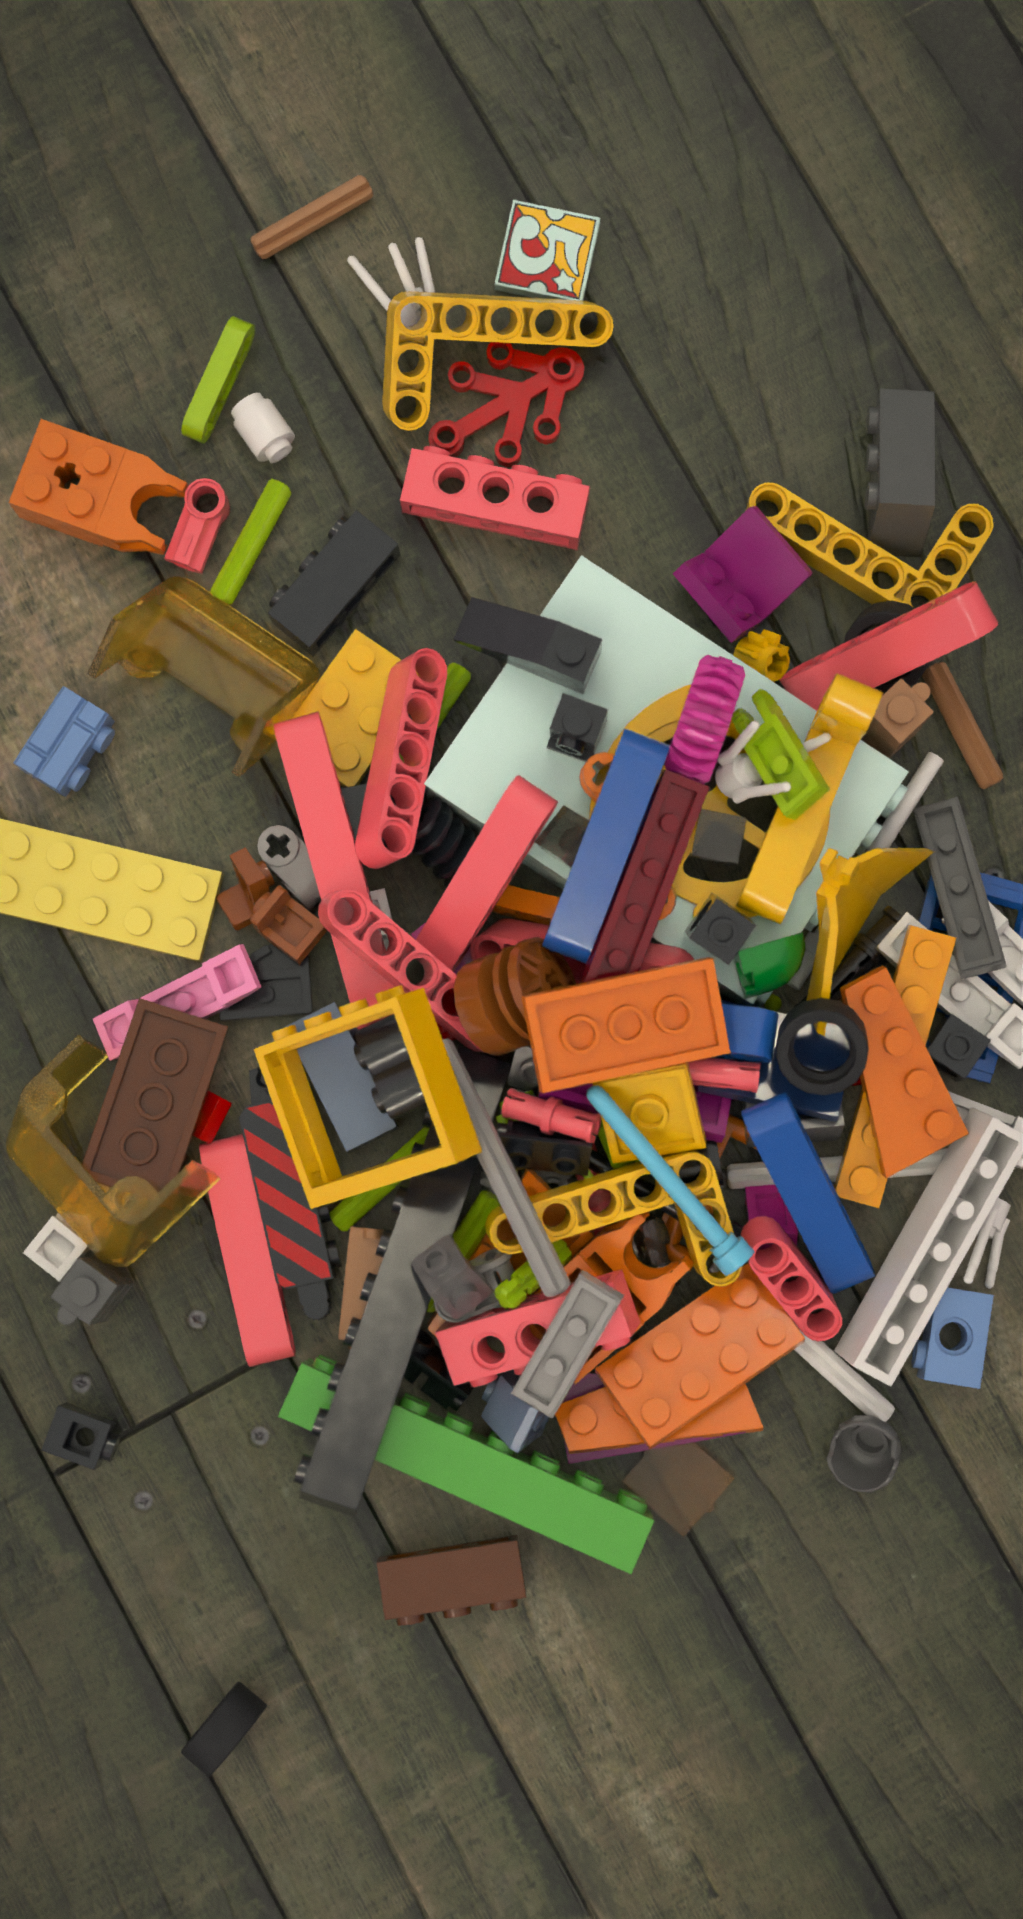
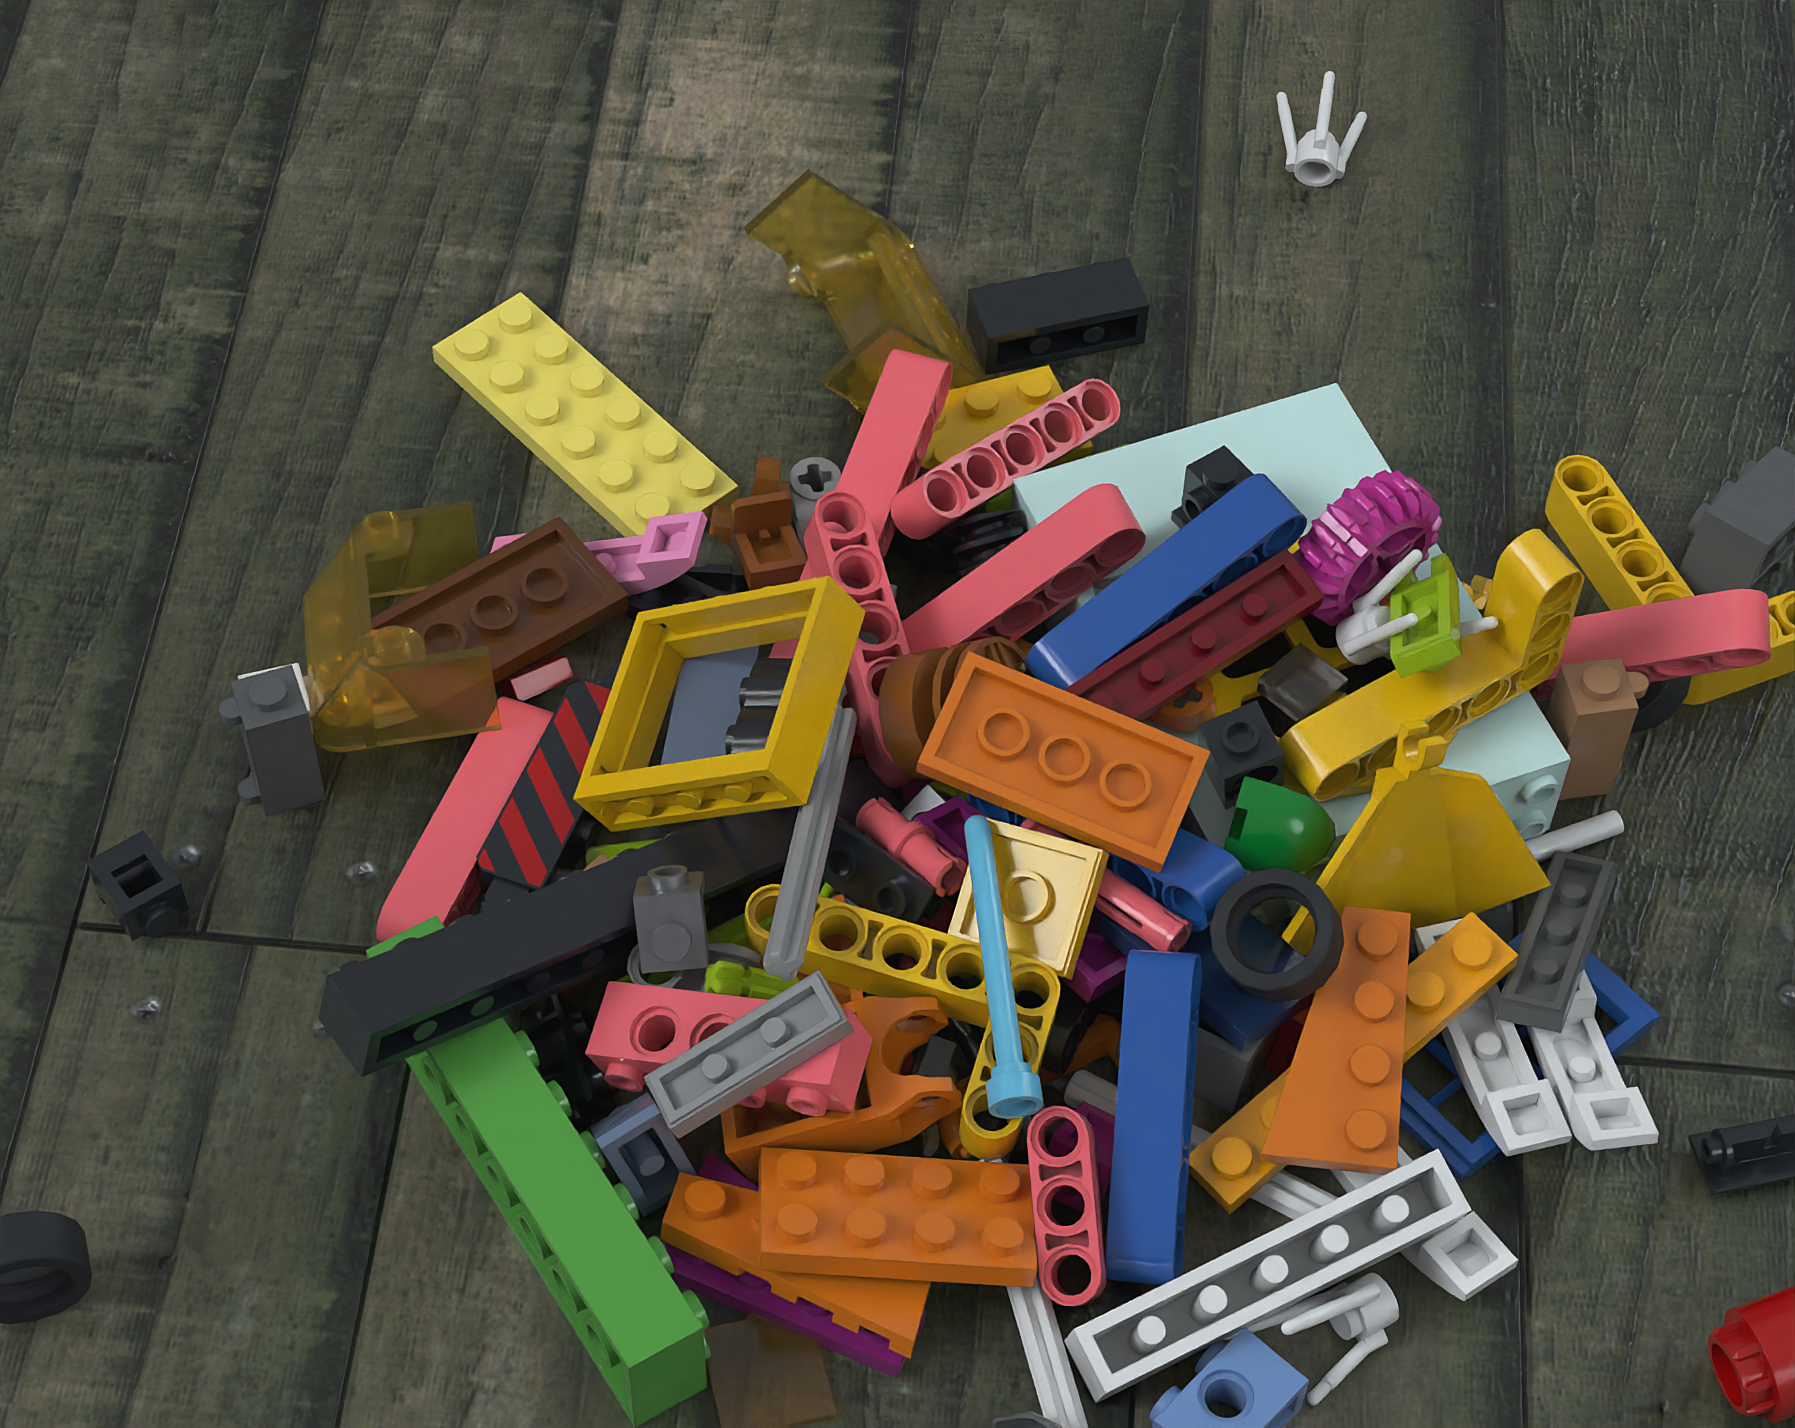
camera: 30 degrees right, 30 degrees down
orange brick [8,419,188,555] -> none
medium blue brick [13,686,115,797] -> none
coral piece [164,478,230,574] -> none
lime beam [181,316,255,444] -> none
lime axle [211,479,291,605] -> none
white brick [231,393,295,463] -> none
medium nougat axle [251,175,373,259] -> none
reddish brown brick [376,1535,526,1626] -> none
yellow beam [382,291,614,431] -> none
coral brick [400,446,590,550] -> none
red plant [428,342,584,467] -> none
black slope [454,597,602,694] -> none
tile [494,200,601,300] -> none
magenta bracket [673,505,812,643] -> none
medium nougat axle [923,662,1003,789] -> none
black brick [926,1014,991,1082] -> none

